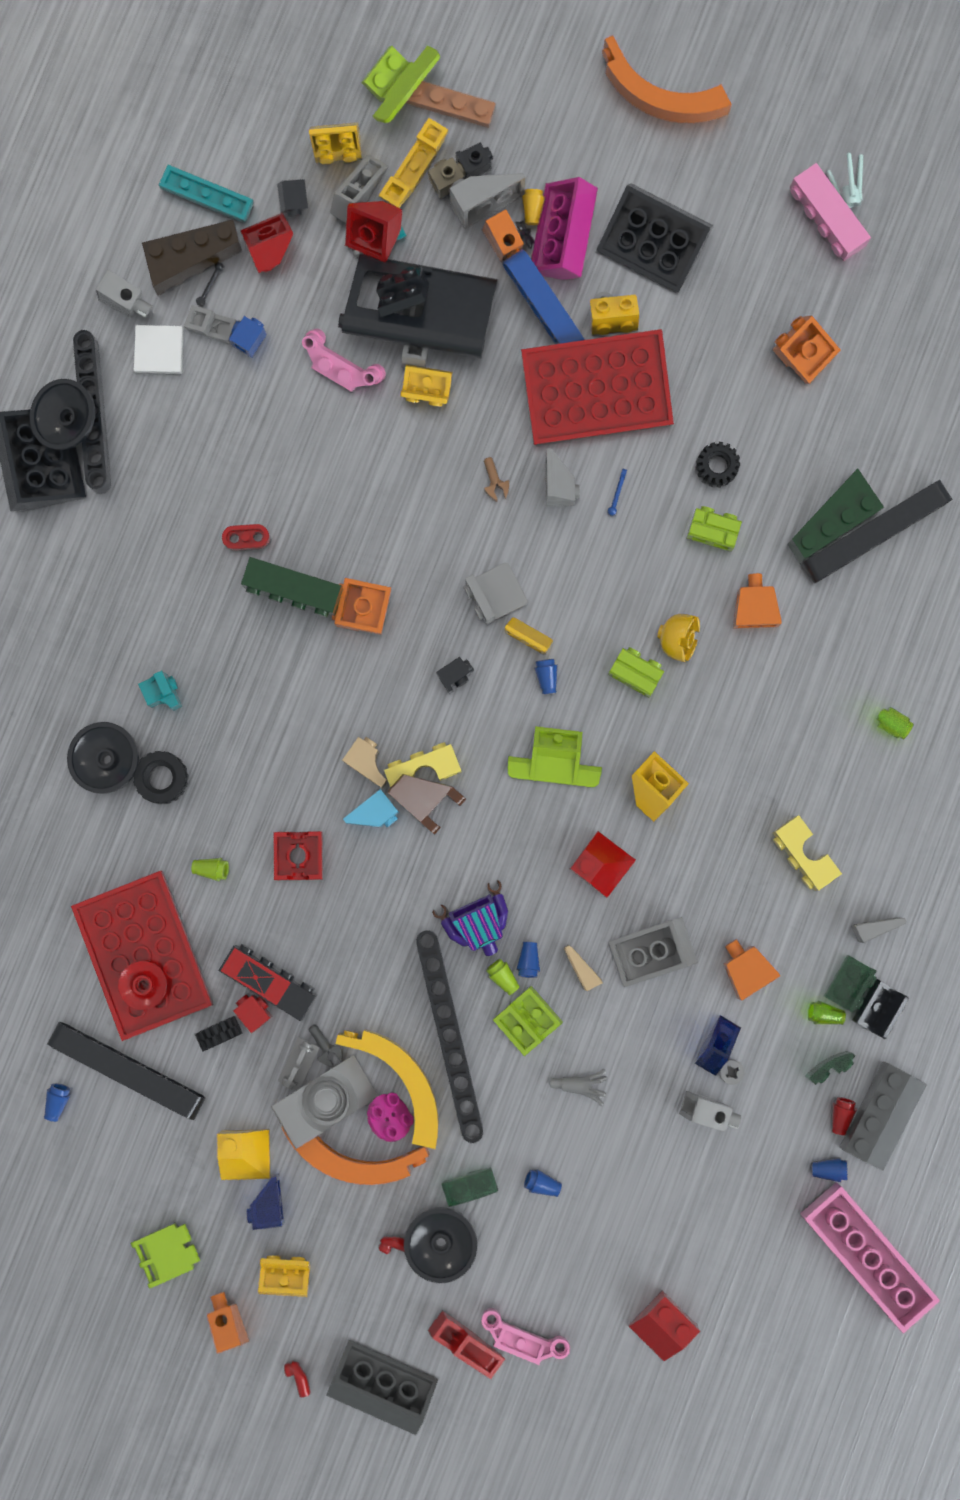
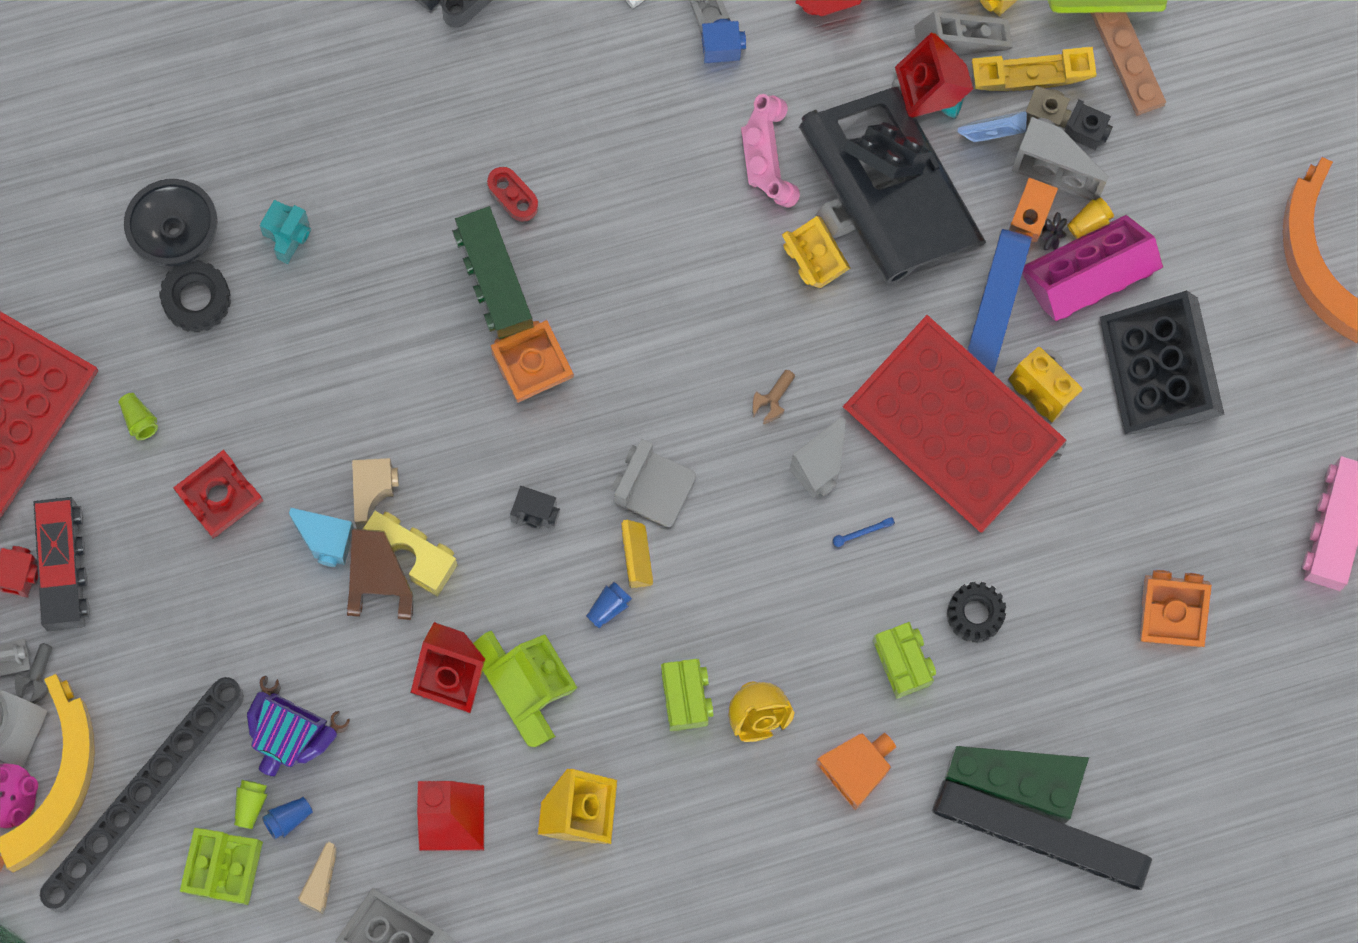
camera: 45 degrees right, 10 degrees down
none -> red slope [410,622,485,713]
none -> light blue slope [958,111,1027,143]

